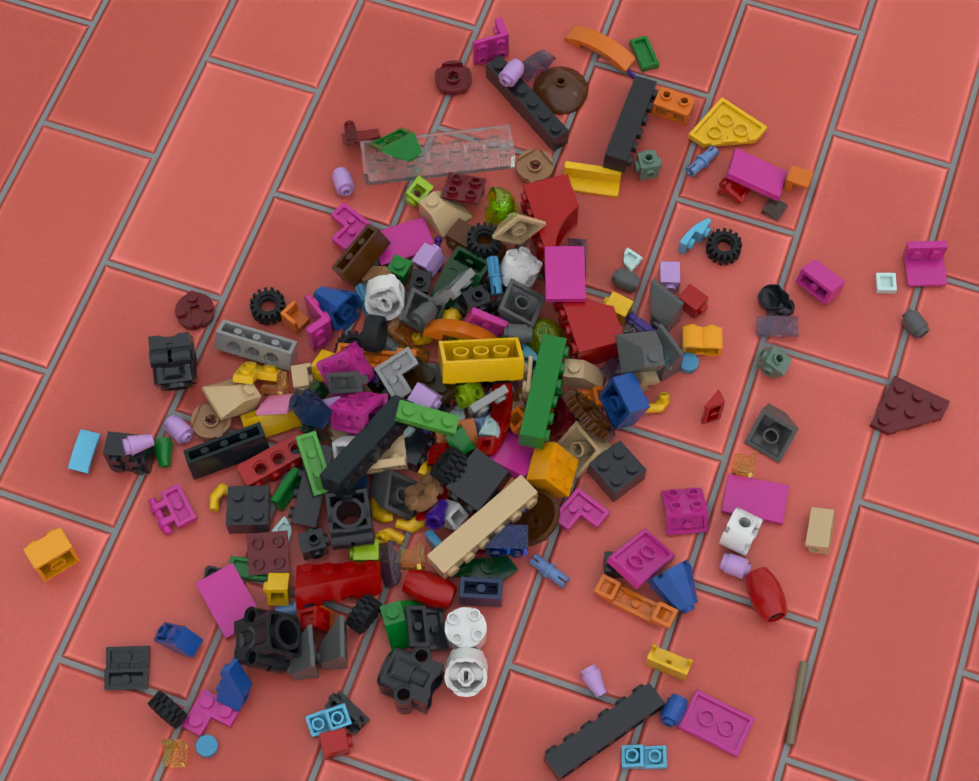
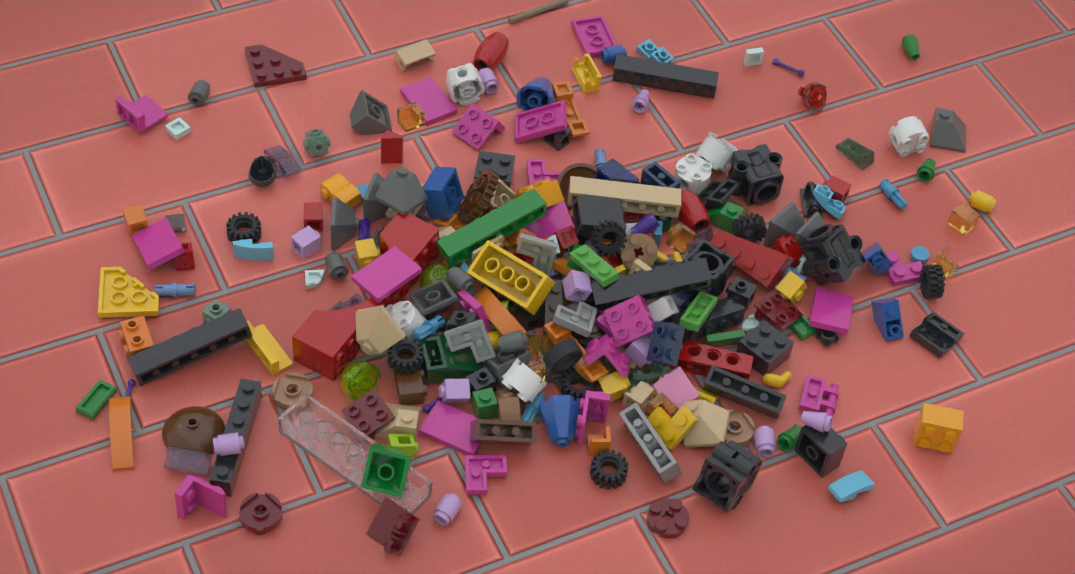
camera: 140 degrees left, 15 degrees down
dark grey plate [326,371,368,394] -> none
dark pink brick [796,259,845,305] -> none

